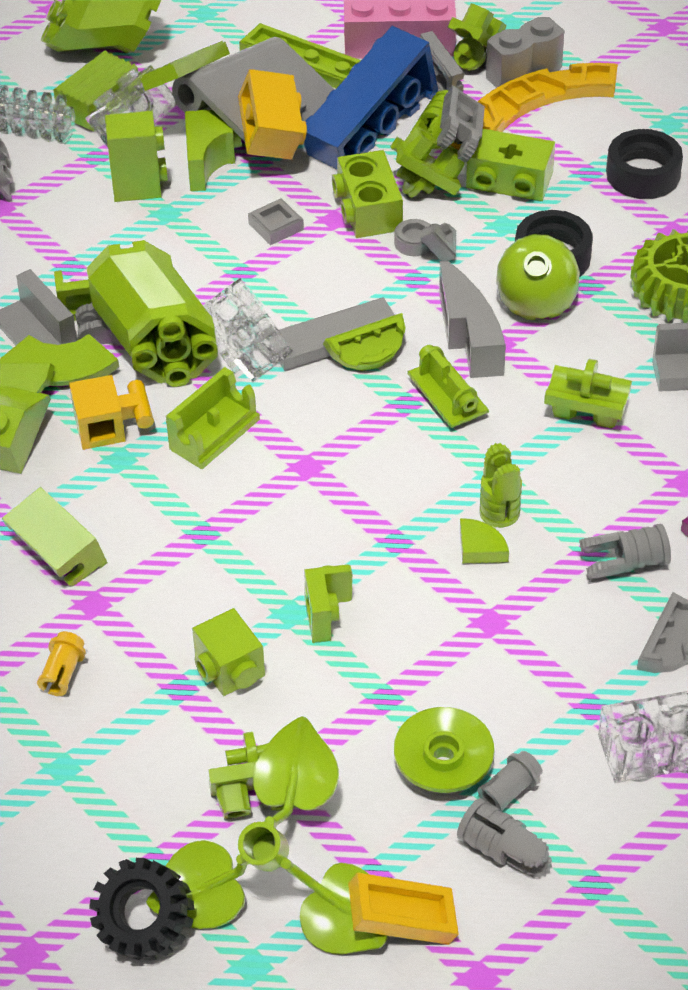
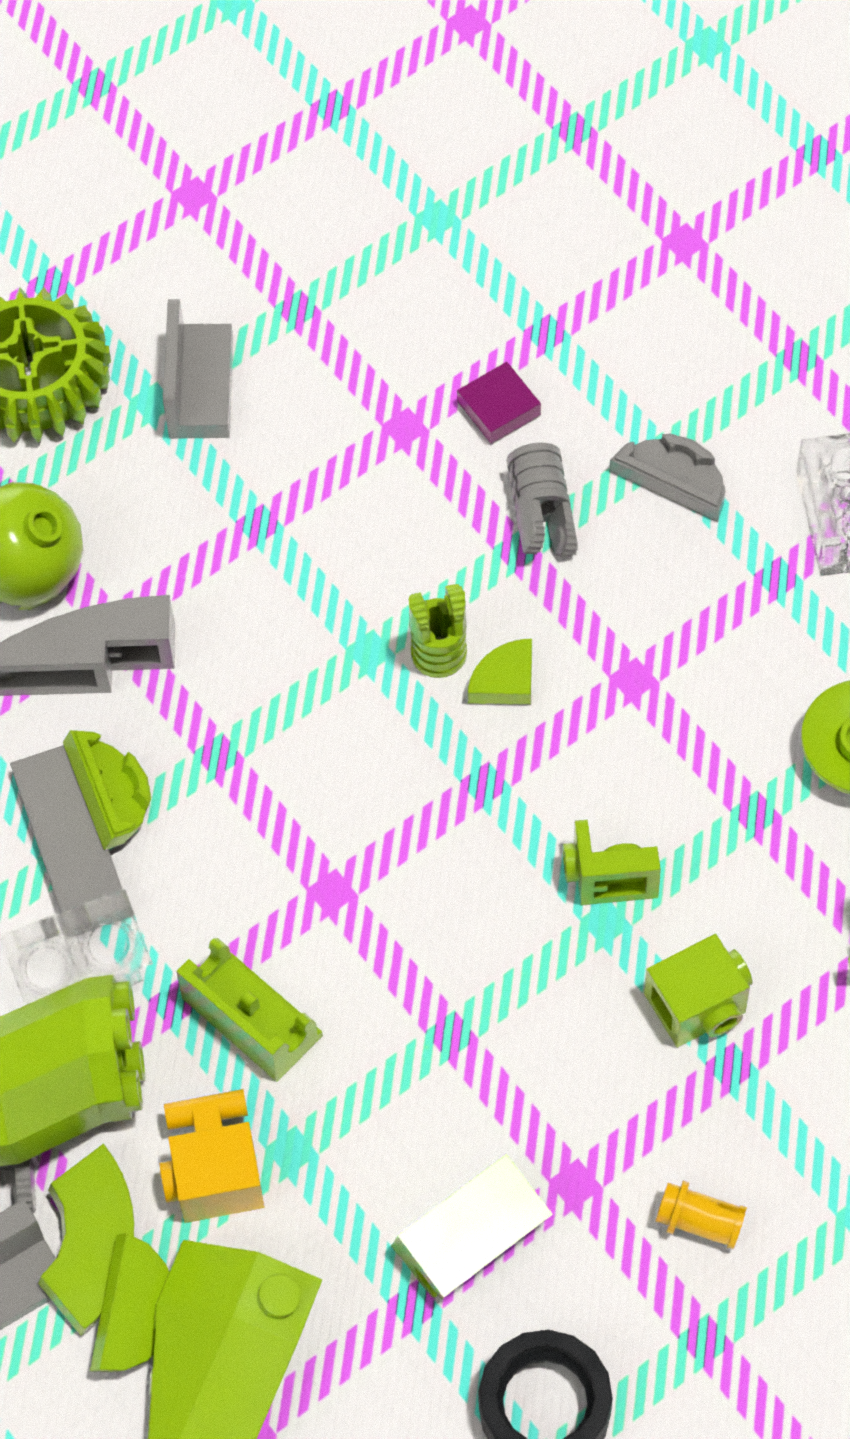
camera: 85 degrees left, 15 degrees up
lime hinge [407,345,489,428] -> none
lime hips [544,358,632,429] -> none

